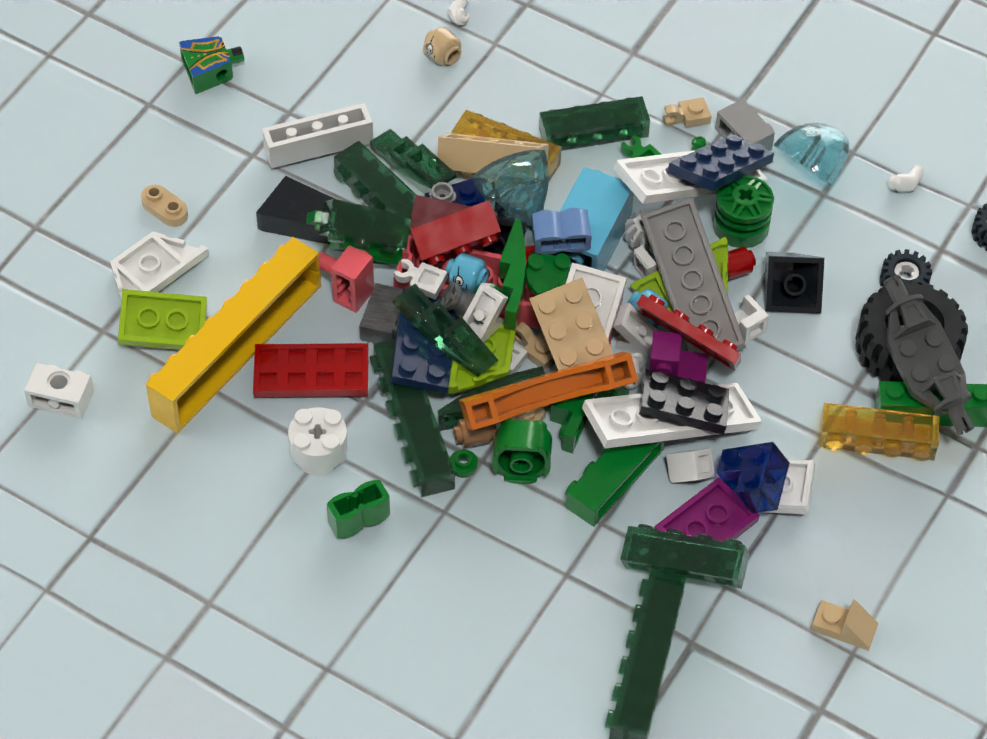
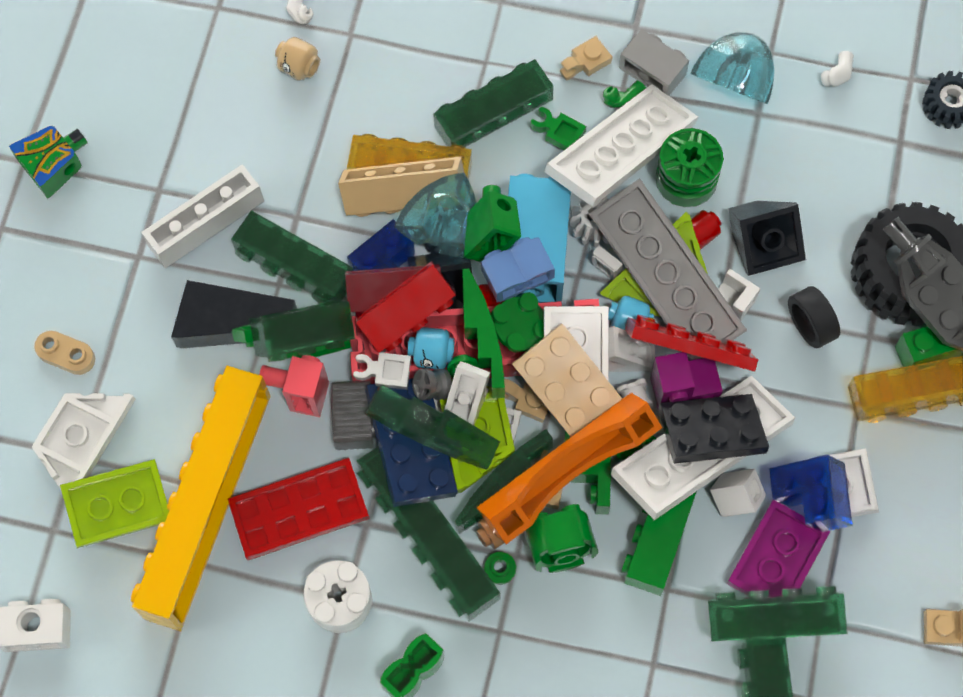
camera: 15 degrees left, 15 degrees up
clear green slope [370,129,457,189] -> none
light grey plate [429,182,456,202] -> none
dark blue plate [668,134,774,191] -> none
black bush [880,249,932,287] -> none
none -> green torso [464,185,521,262]
none -> black tyre [788,286,841,348]

